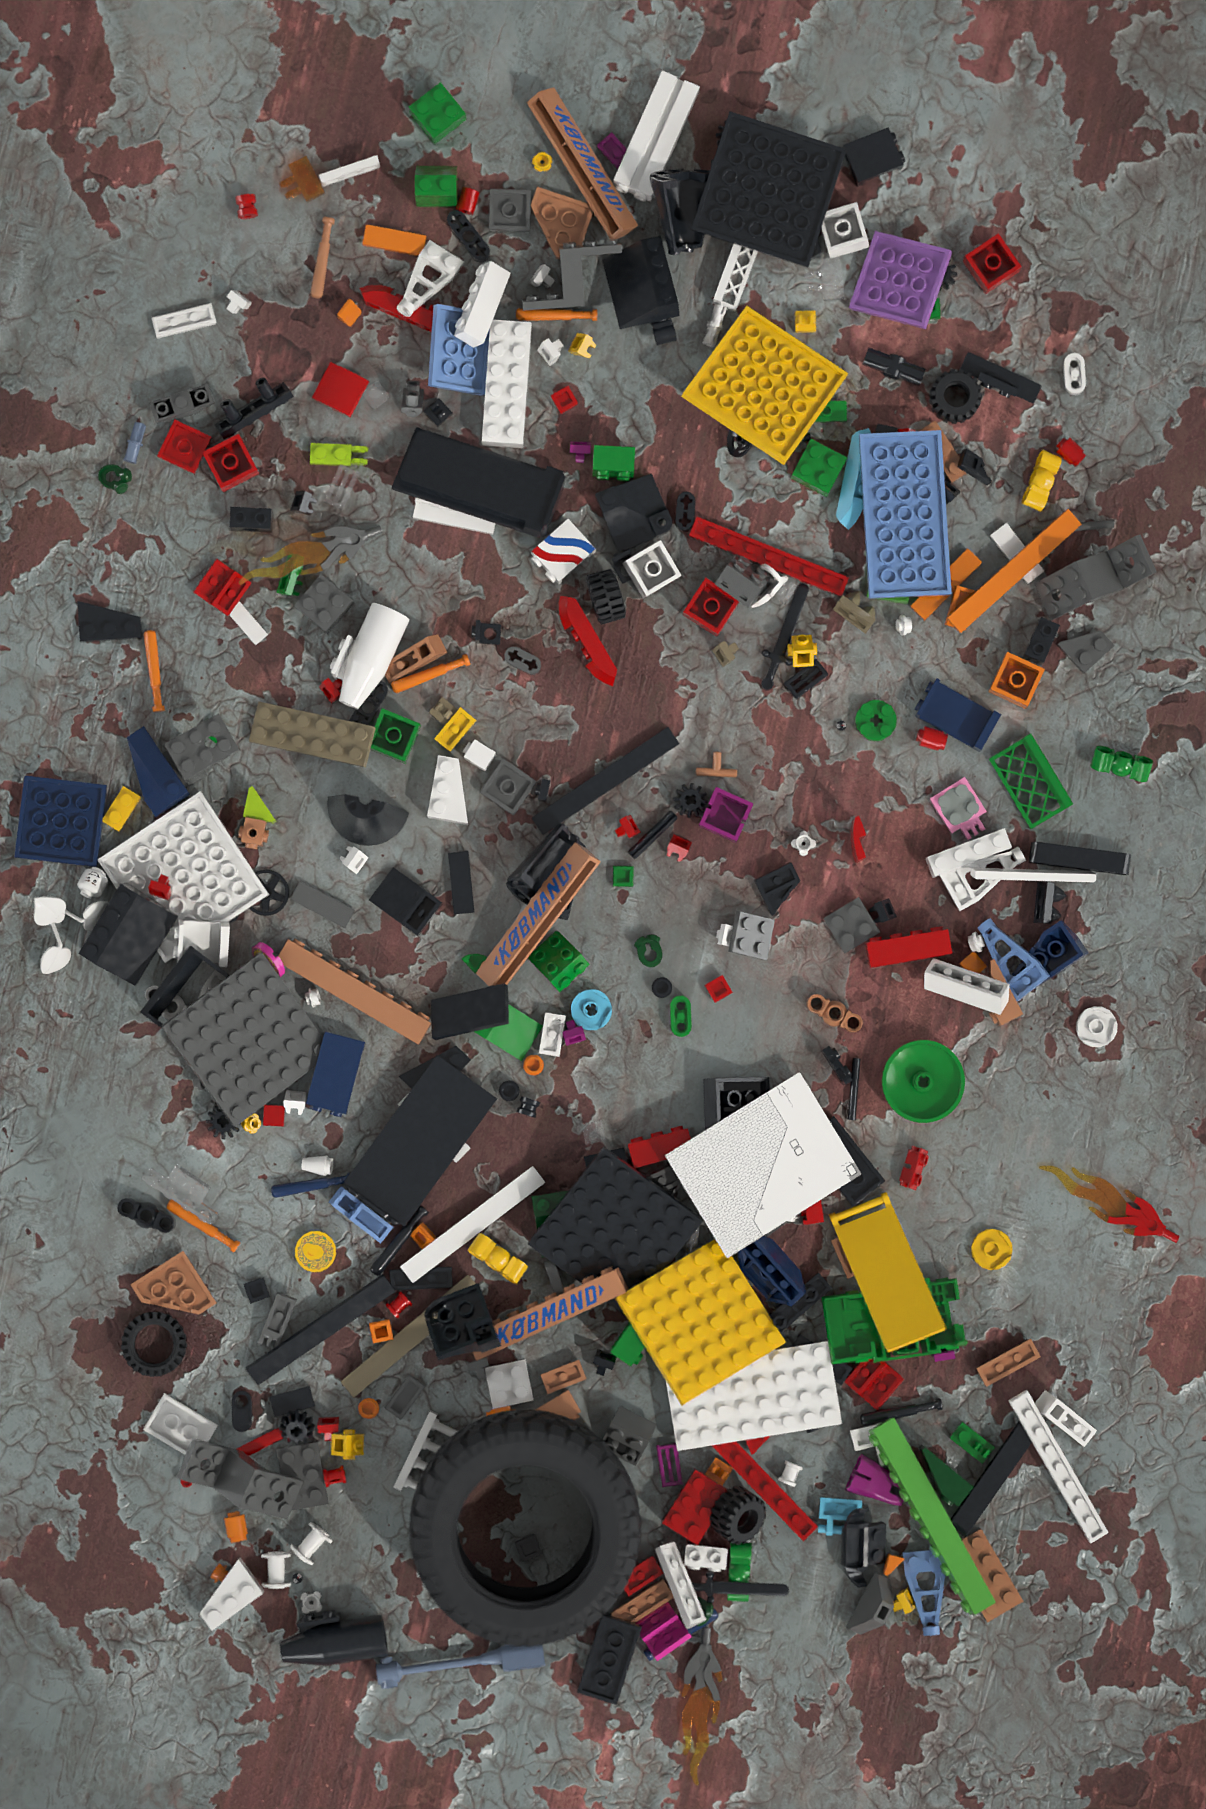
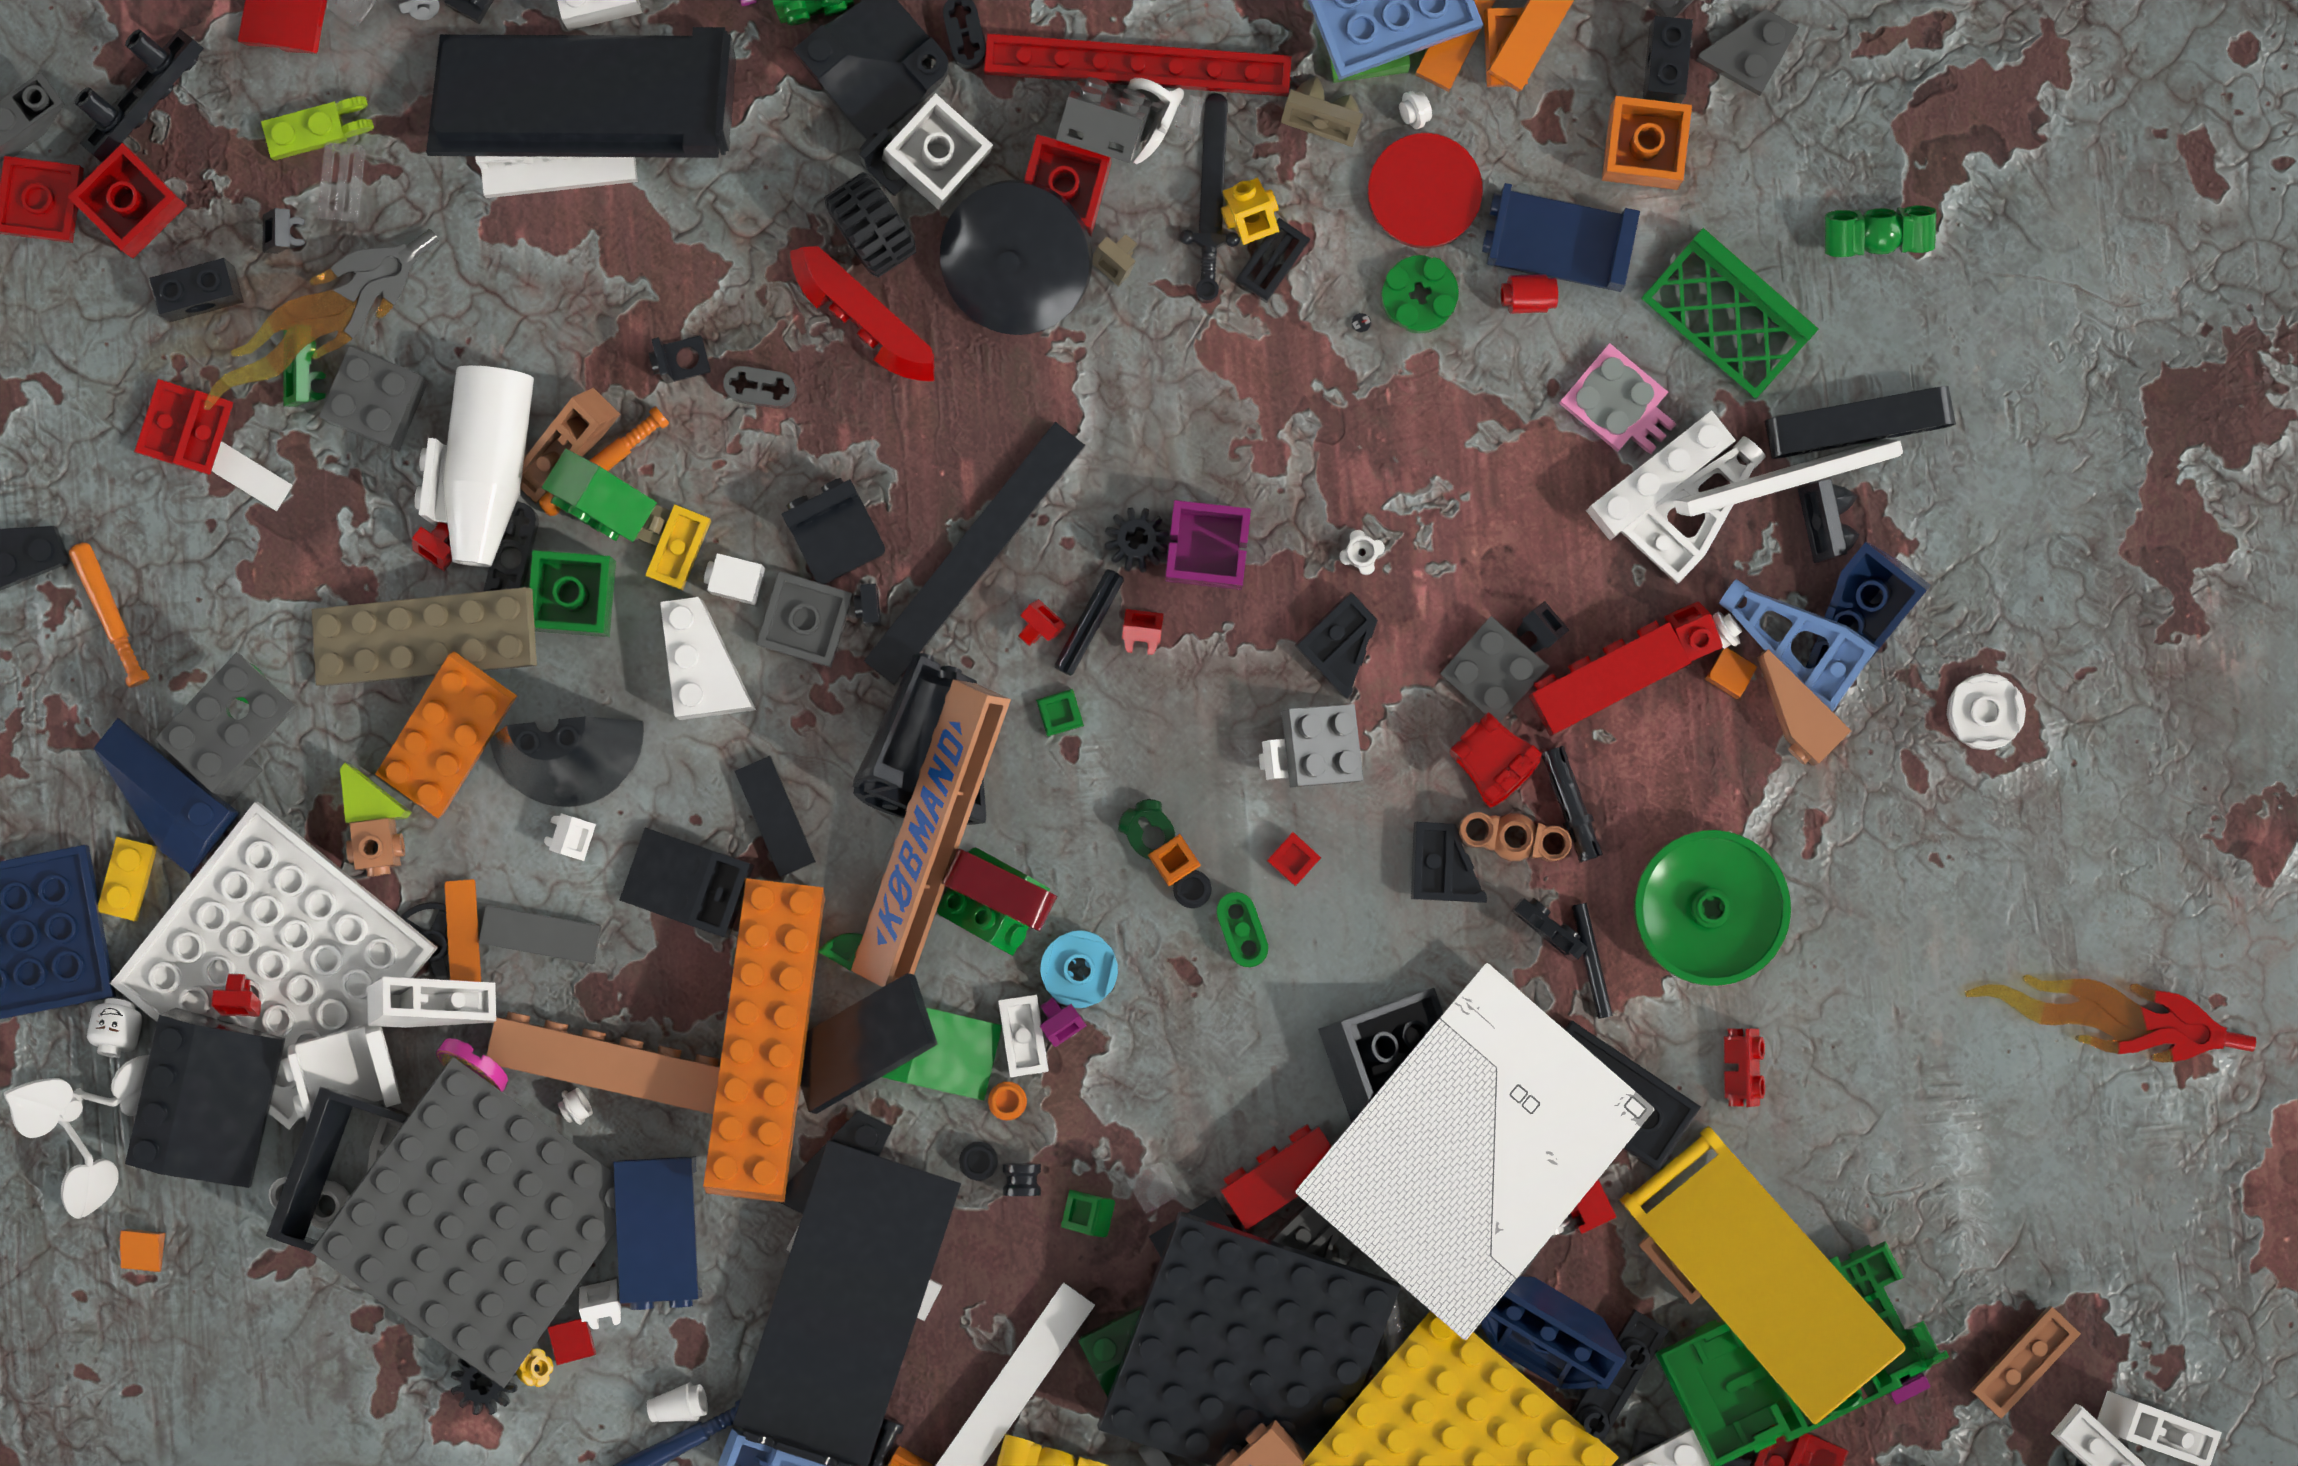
camera: 10 degrees left, 0 degrees up
panel [531,519,596,584] -> none
nougat piece [696,752,737,777] -> none
red slope [850,816,866,863] -> none
white brick [924,958,1009,1015] -> none
yellow tile [971,1229,1013,1270] -> none
none -> orange slope [120,1229,165,1272]
none -> white slope [367,977,496,1028]
none -> orange plate [375,651,517,819]
none -> orange sticker [445,879,481,982]
none -> green brick [541,448,657,542]
none -> orange brick [703,878,825,1202]
none -> black bracket [781,478,886,585]
none -> black dish [940,180,1093,335]
none -> dark red beam [941,849,1058,932]
none -> green slope [1061,1189,1115,1238]
none -> orange slope [1148,834,1201,886]
none -> red tile [1368,133,1483,249]
none -> black wing [1411,822,1487,903]
none -> red piece [1449,712,1542,809]
none -> black pin [1541,746,1603,863]
none -> red bracket [1664,601,1723,662]

